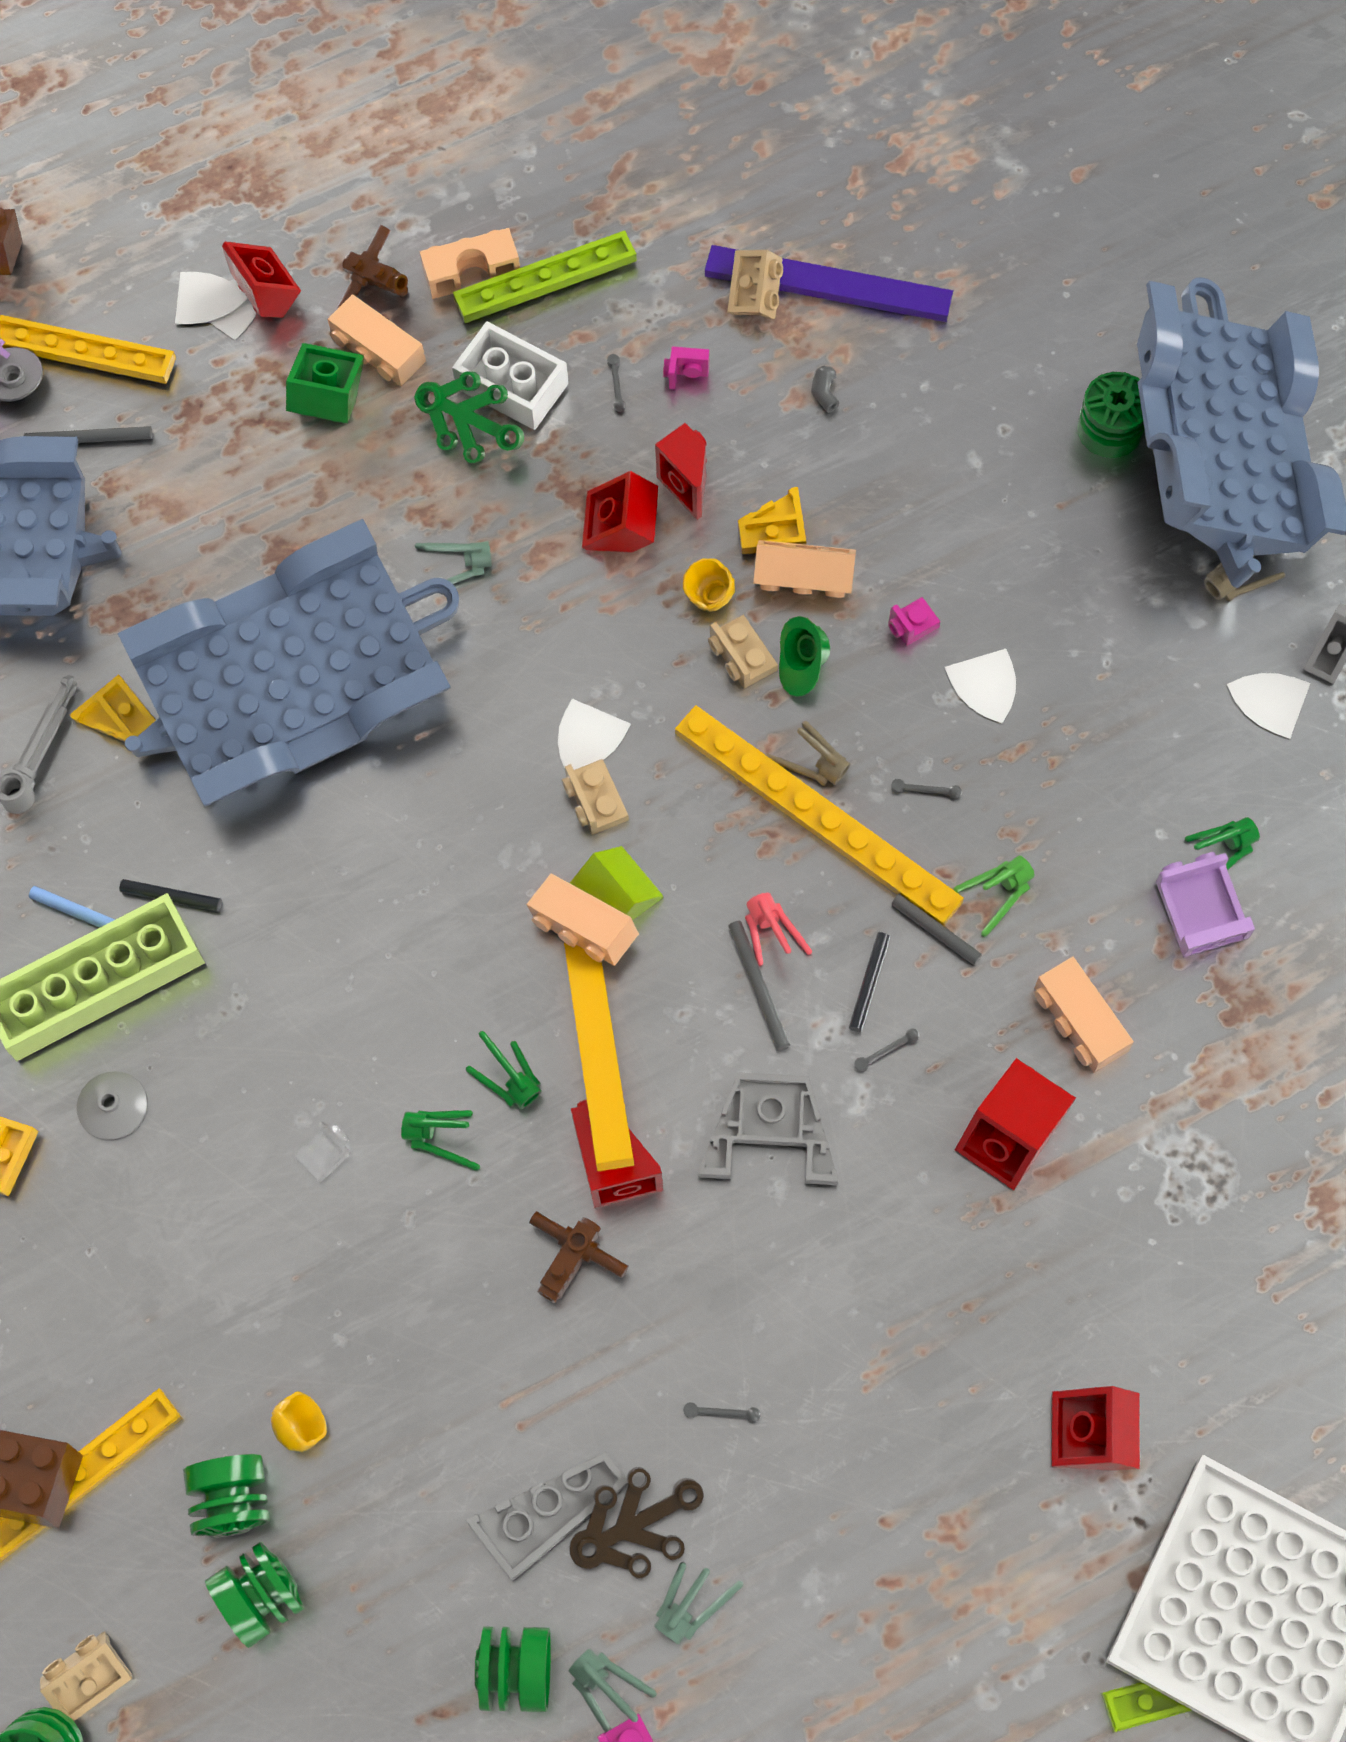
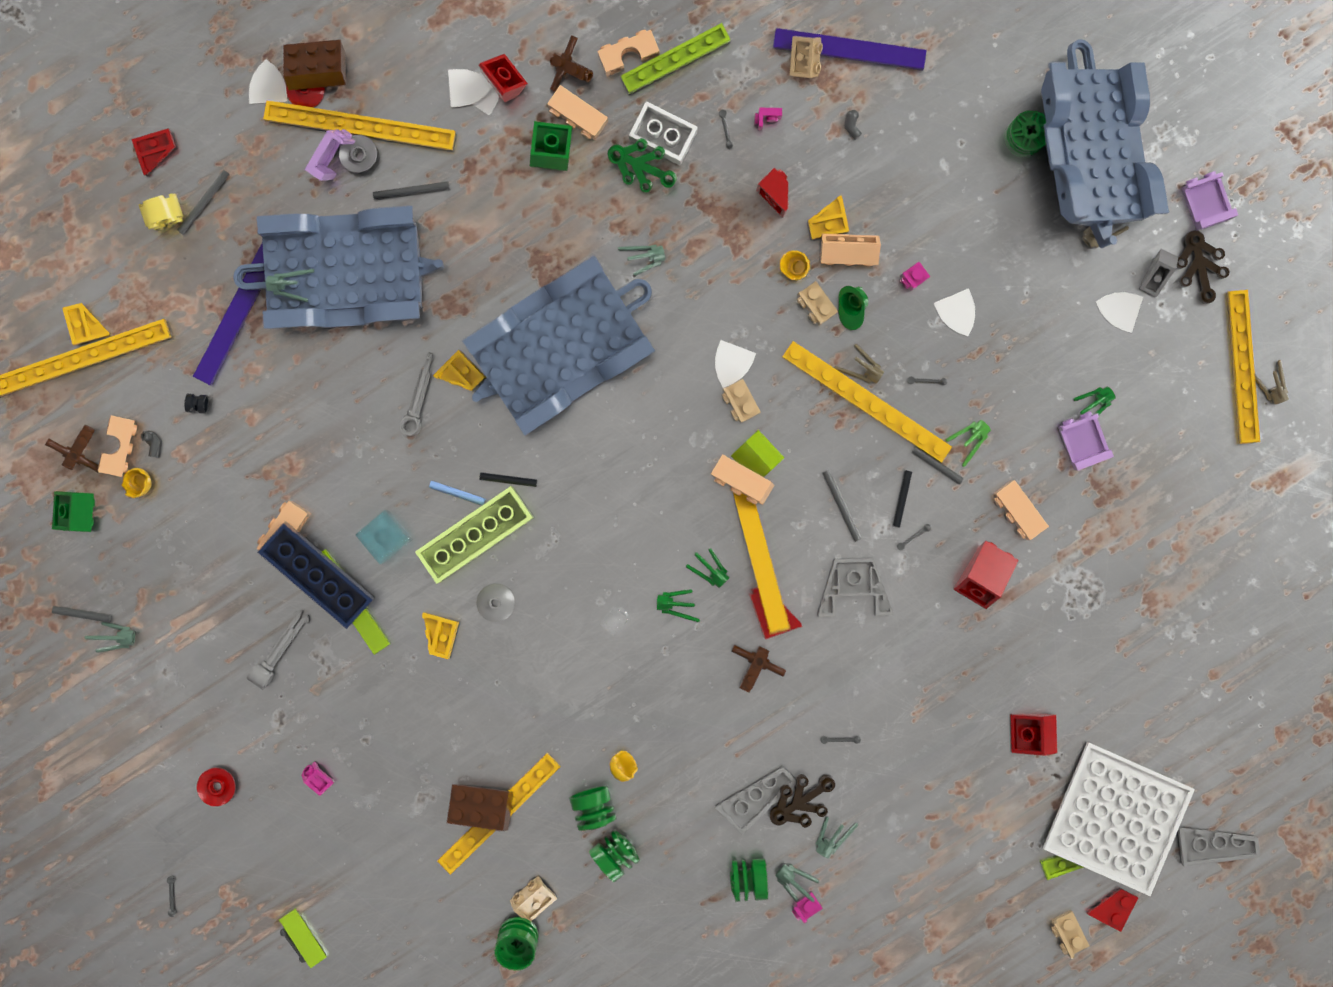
camera: 10 degrees left, 20 degrees up
red slope [582,471,659,553] -> none
coral plant [745,892,812,966] -> none

